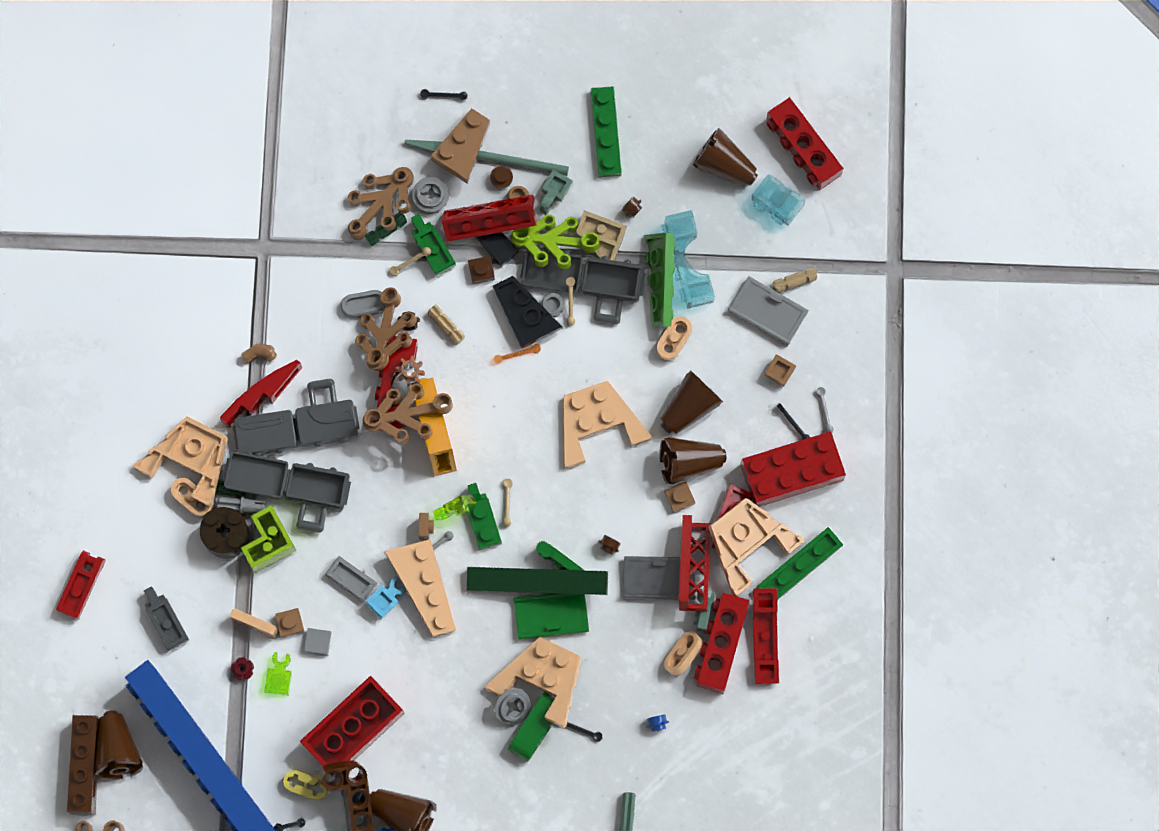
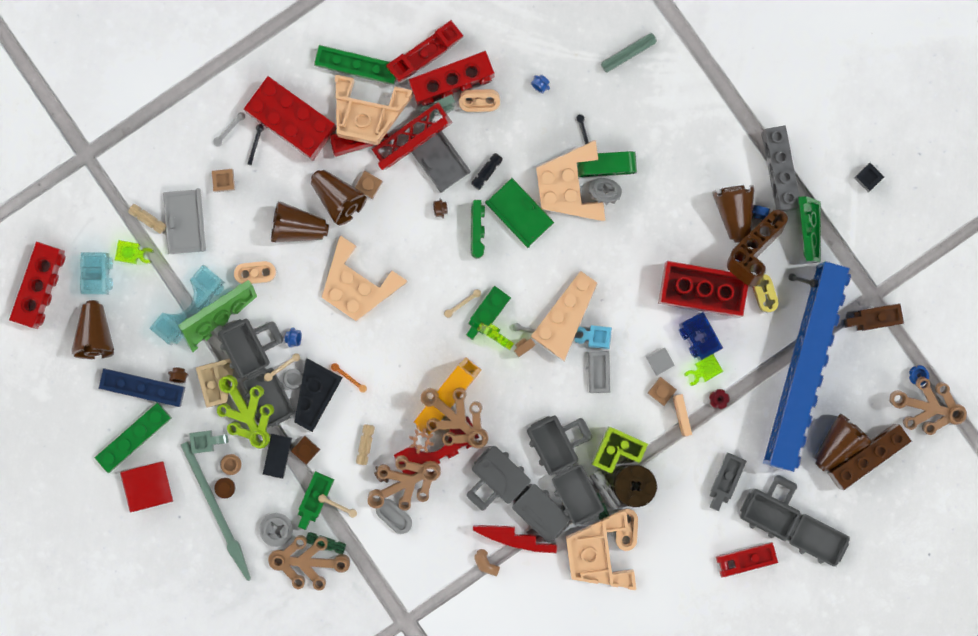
camera: 125 degrees left, 10 degrees up
black hinge [420,89,468,100] -> none
medium nougat wing [431,108,490,184] -> none
red fence [441,194,537,242] -> none
dark green tile [467,567,608,595] -> none
none -> dark blue plate [98,368,186,407]
none -> clear neon green plate [115,240,154,265]
none -> red slope [120,461,173,513]
none -> blue plate [285,327,302,348]
none -> black axle [471,153,503,190]
none -> clear blue brick [678,312,723,361]
none -> dark grey piece [739,475,850,567]

